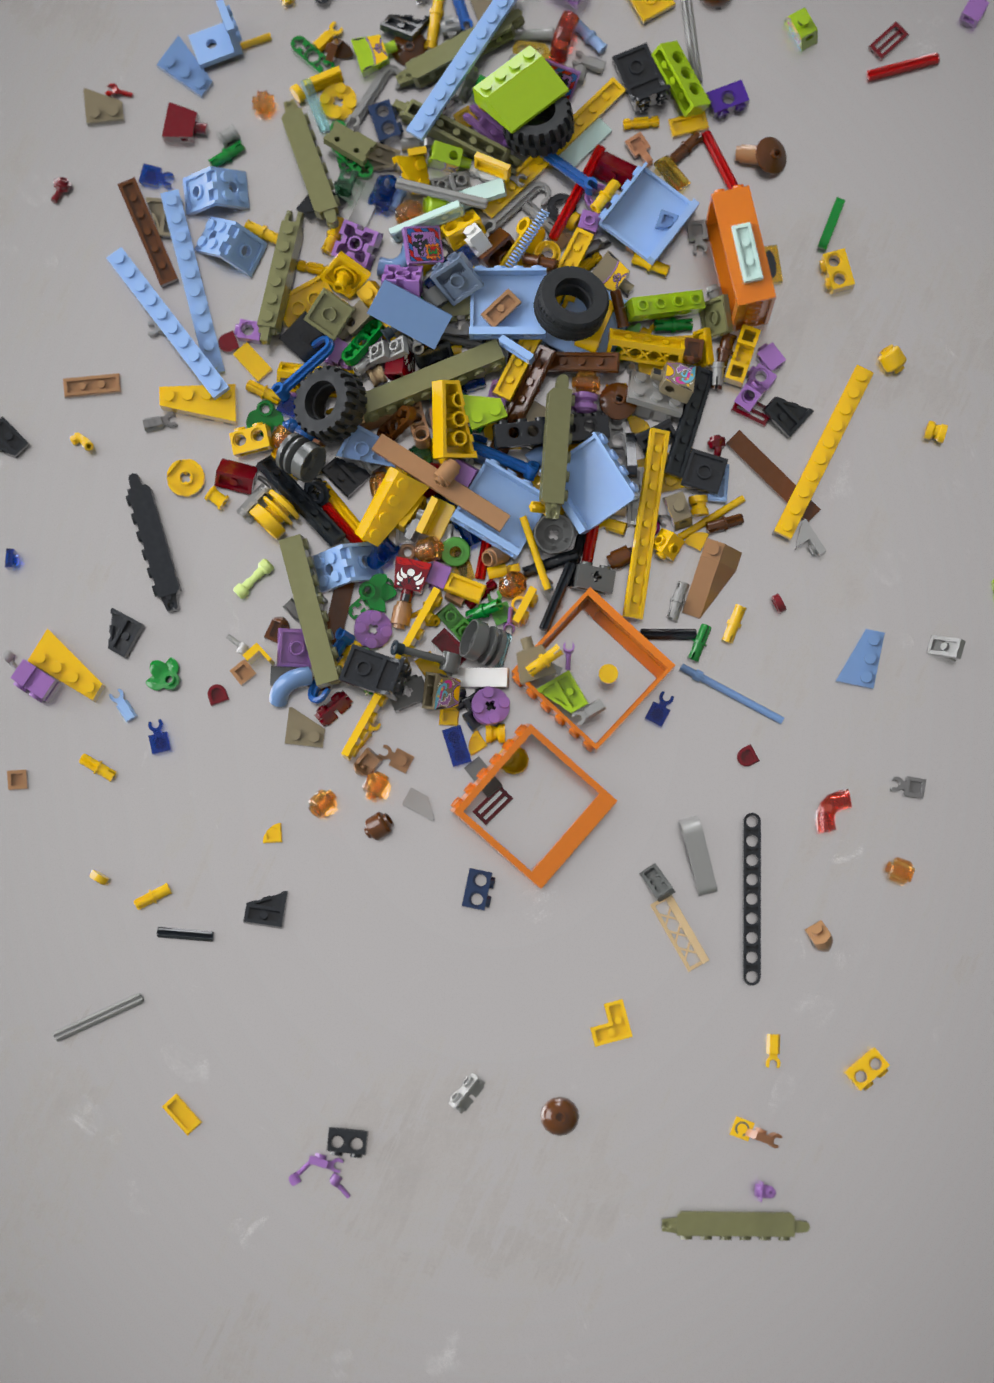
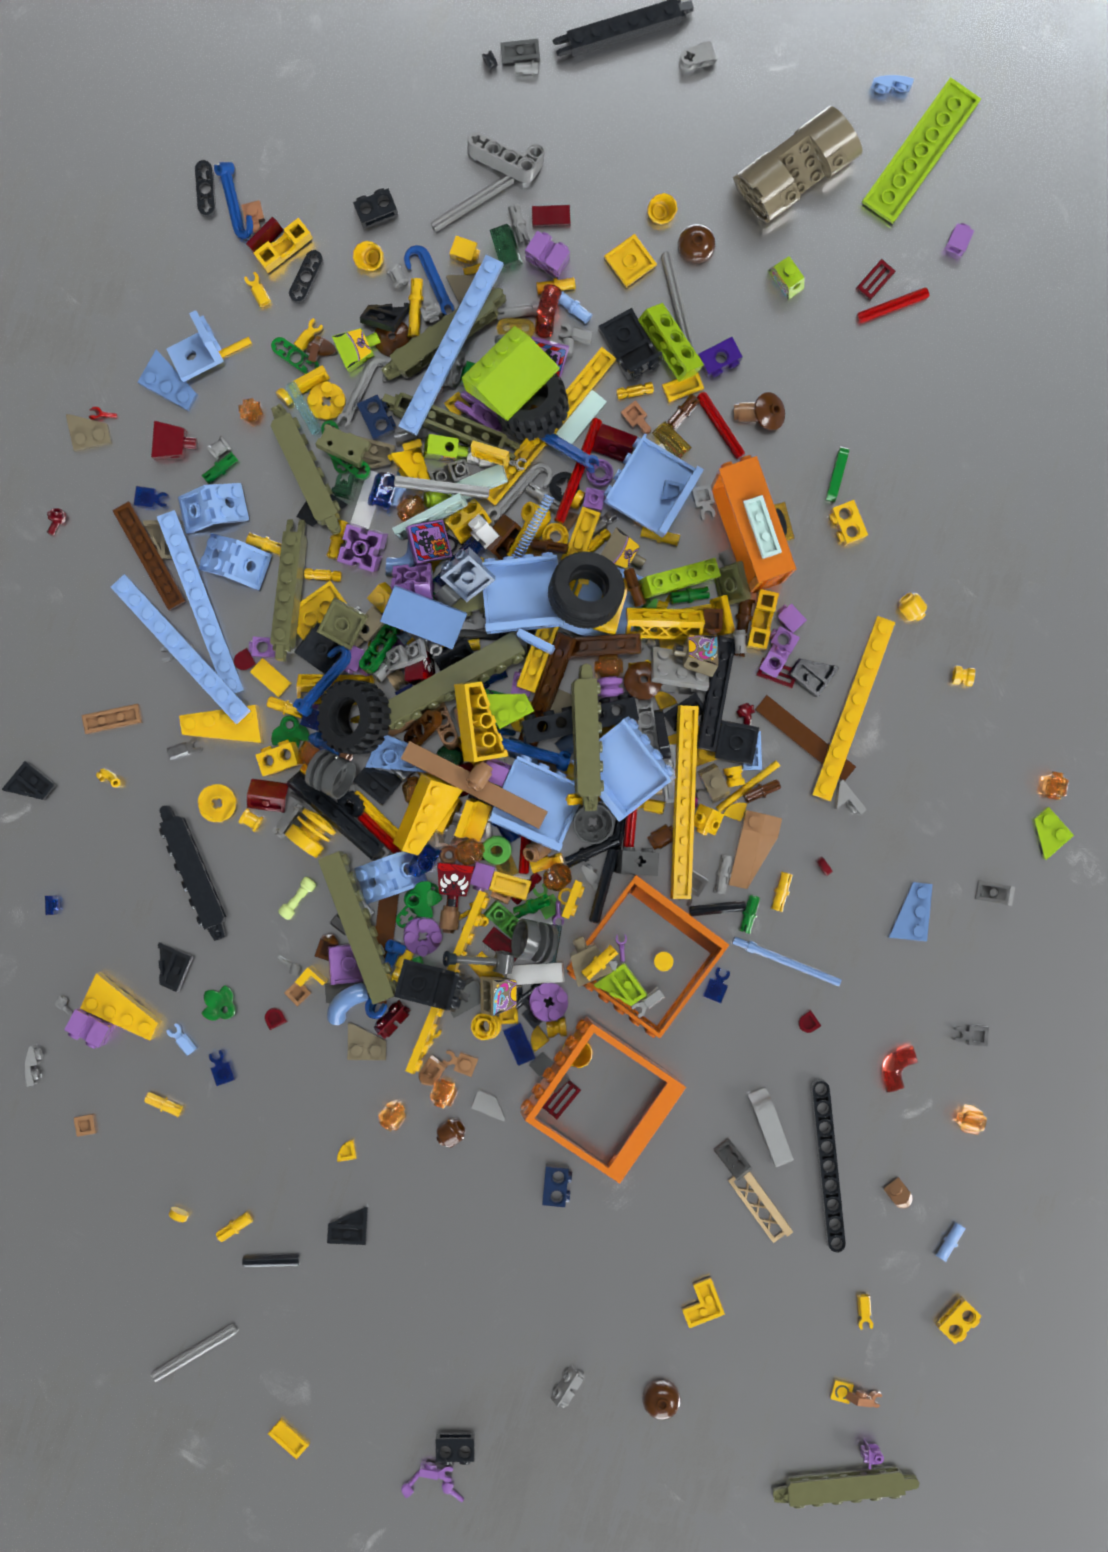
camera: 15 degrees left, 5 degrees up
yellow plate [320,251,371,299] -> none
medium nougat plate [481,289,521,327] -> none
yellow bar [519,516,551,591] -> none
yellow axle [590,179,620,213] -> none
none -> yellow wheel [471,1013,501,1040]
none -> yellow pin [536,277,576,294]
none -> flat silver plate [678,870,709,906]
none -> light blue pin [936,1222,966,1262]

